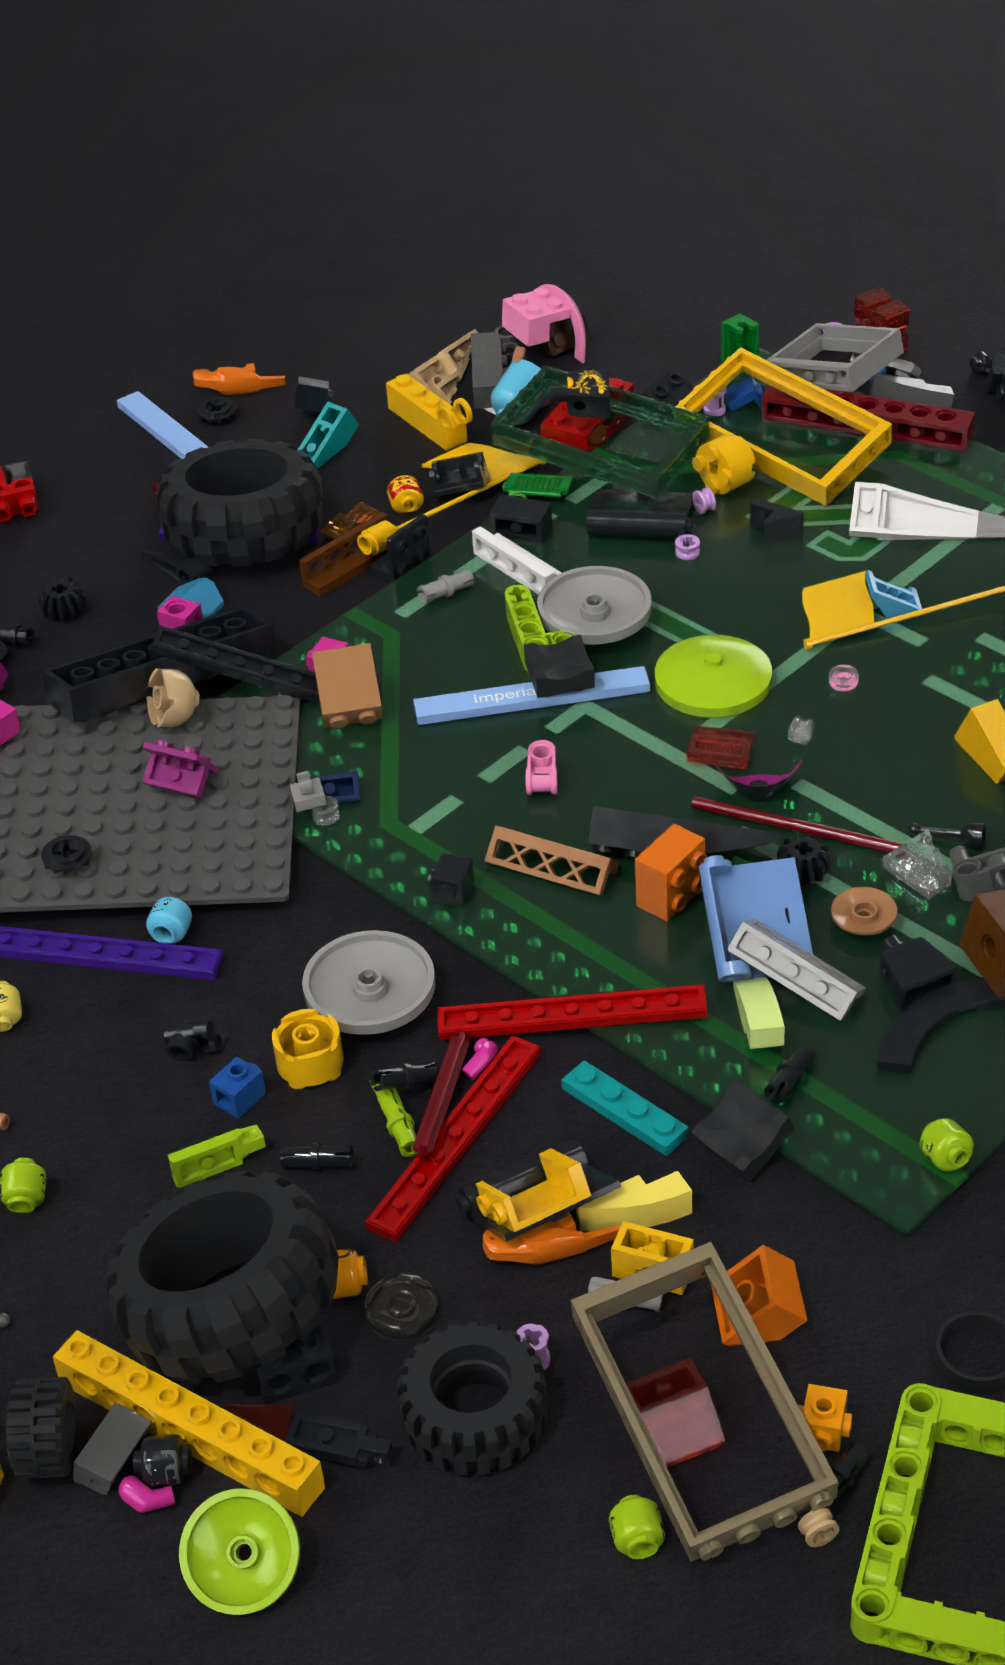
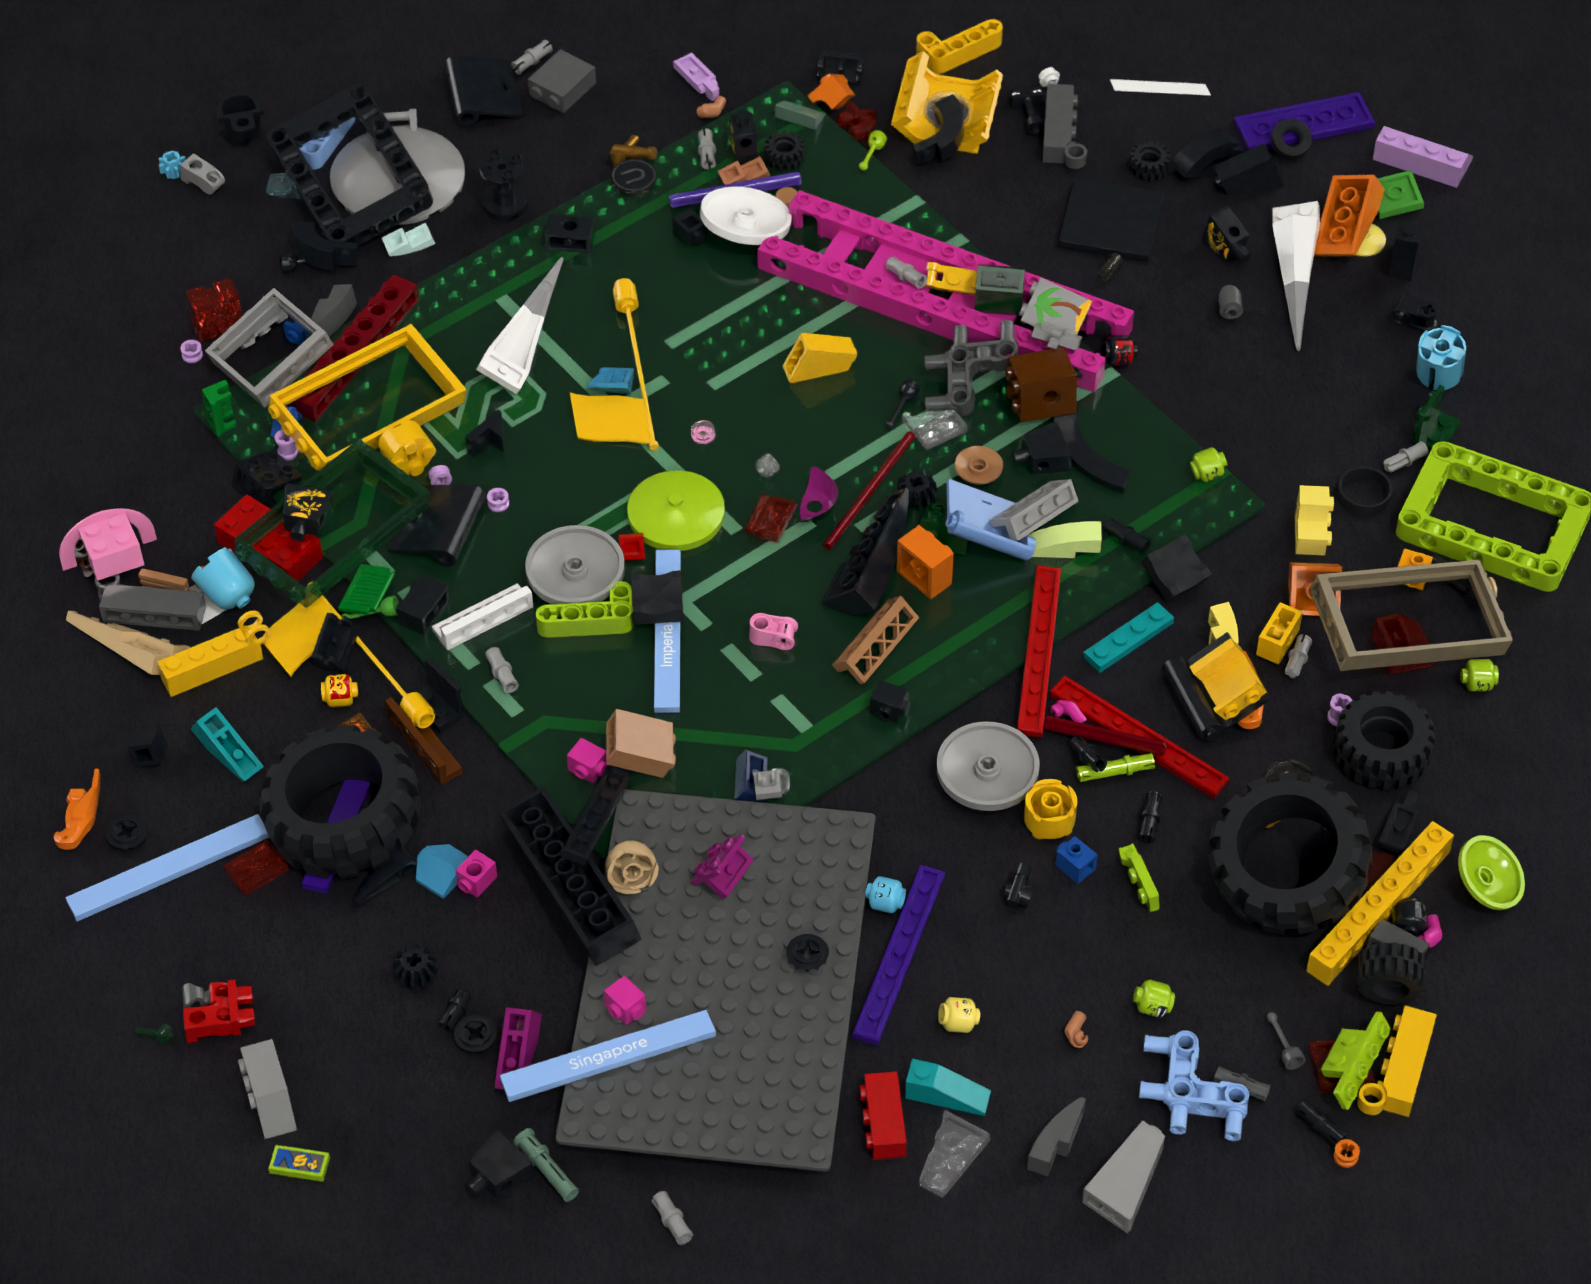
camera: 85 degrees left, 10 degrees up
none -> red tile [619,533,645,561]
none -> light yellow brick [1294,485,1334,555]

